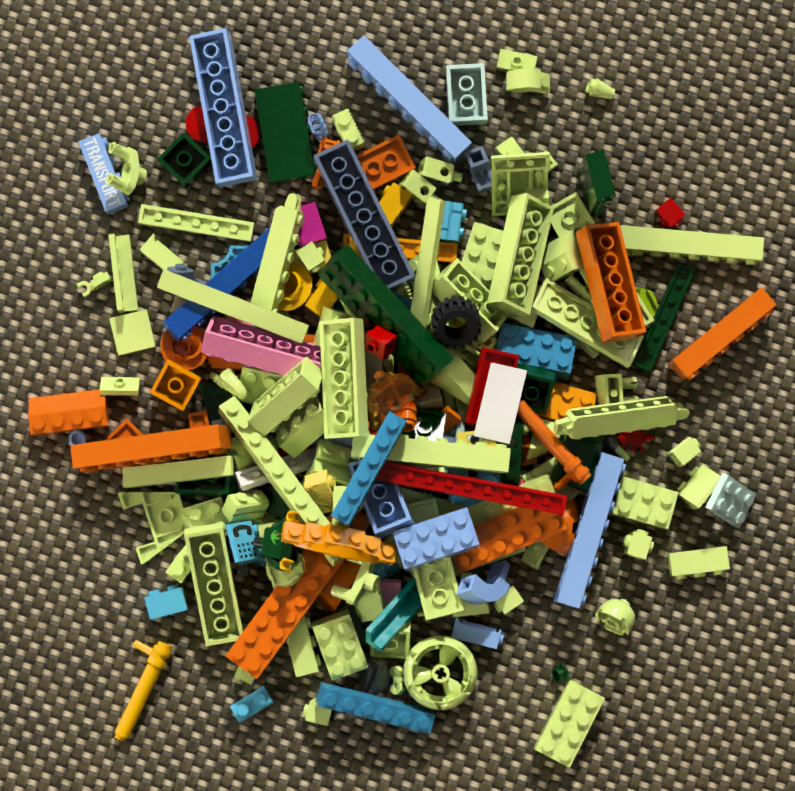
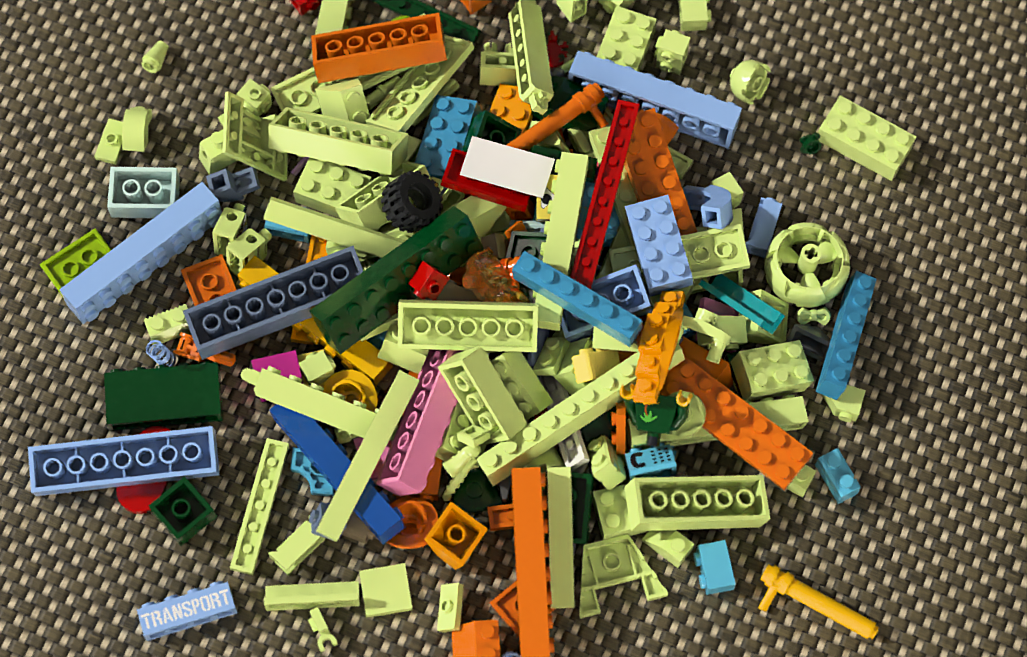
camera: 85 degrees left, 15 degrees down
yellowish green connector [106,142,147,195] -> none
dark green brick [577,150,616,218] -> none
none -> lime tile [40,228,111,299]
none -> yellowish green brick [236,79,272,117]
none -> yellowish green tile [457,424,490,448]
none -> orange plate [612,403,626,454]

